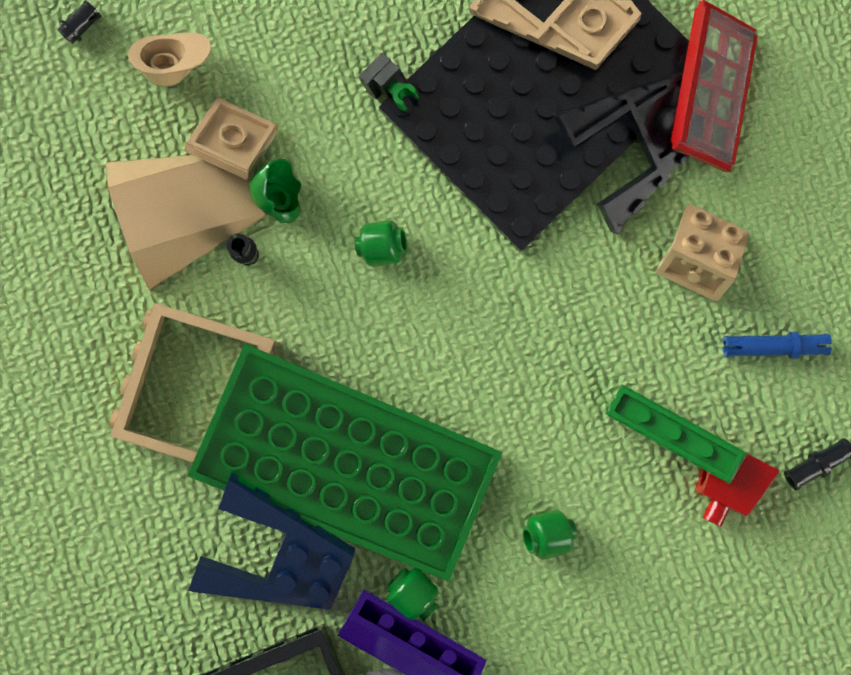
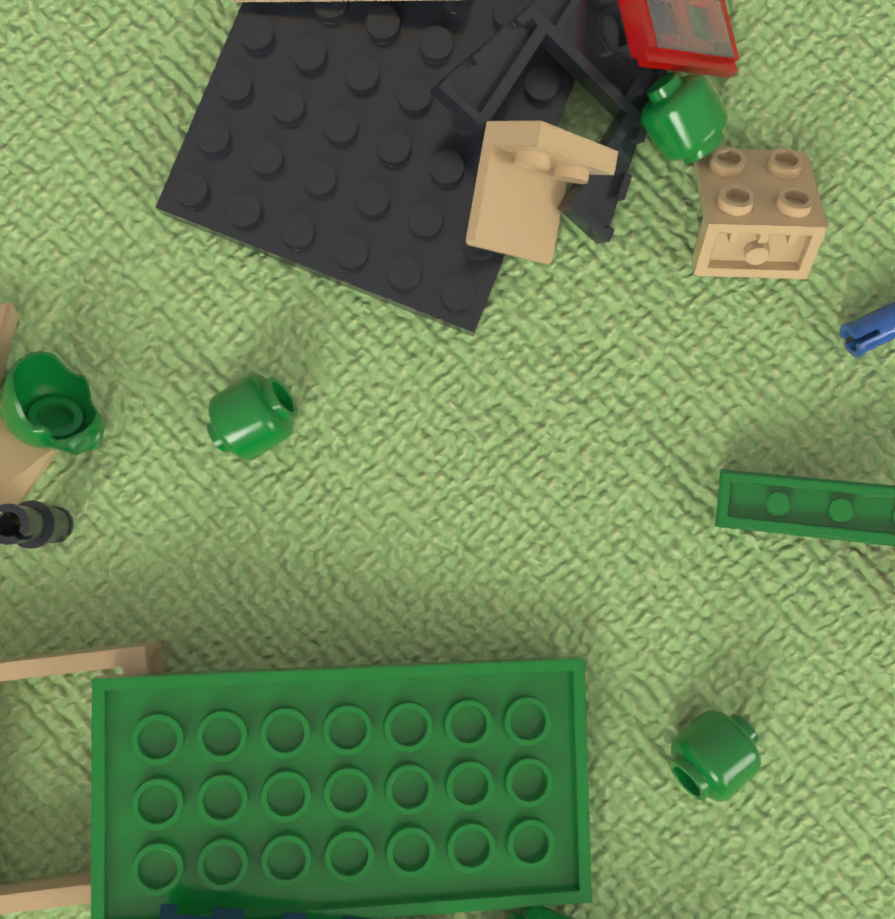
camera: 20 degrees left, 0 degrees up
pearl dark grey piece [358,53,419,112] -> none
none -> tan bracket [466,121,619,264]
none -> green head [640,71,728,164]

